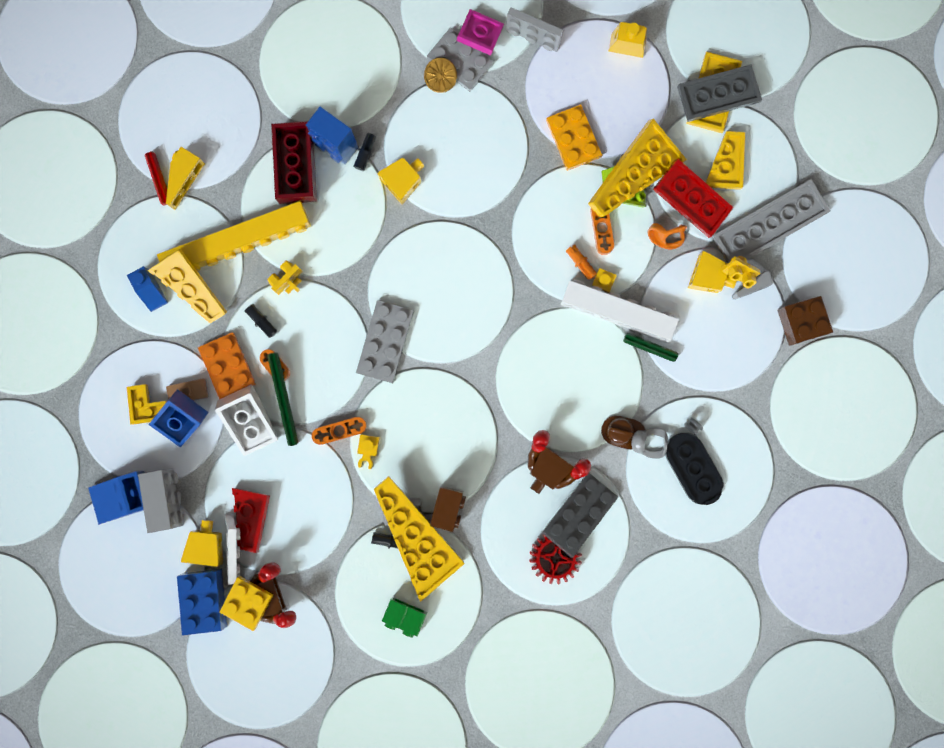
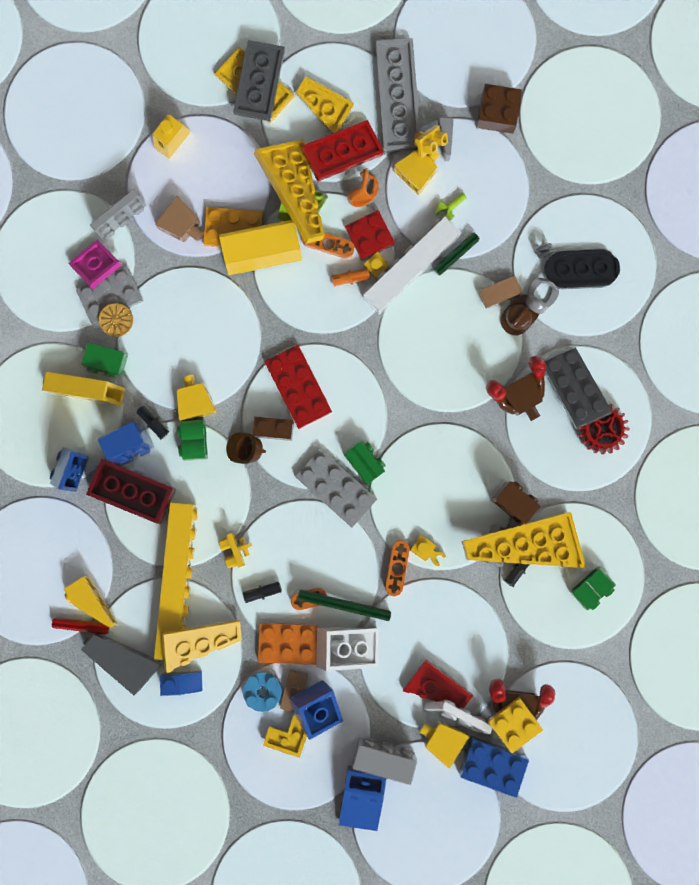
camera: 70 degrees left, 0 degrees up
none -> yellow slope [42,372,125,406]
none -> blue slope [50,447,89,492]
none -> green brick [81,343,128,379]
none -> dark grey slope [81,634,163,696]
none -> medium nougat torso [155,196,204,242]
none -> green brick [177,420,208,461]
none -> yellow slope [219,220,302,275]
none -> reddish brown piece [226,432,266,464]
none -> dark azure plate [243,671,282,712]
none -> reddish brown brick [253,416,294,441]
none -> red plate [264,345,332,429]
none -> green brick [344,441,386,485]
none -> red plate [345,210,395,261]
none -> lime bar [435,193,467,220]
none -> medium nougat slope [478,276,523,309]

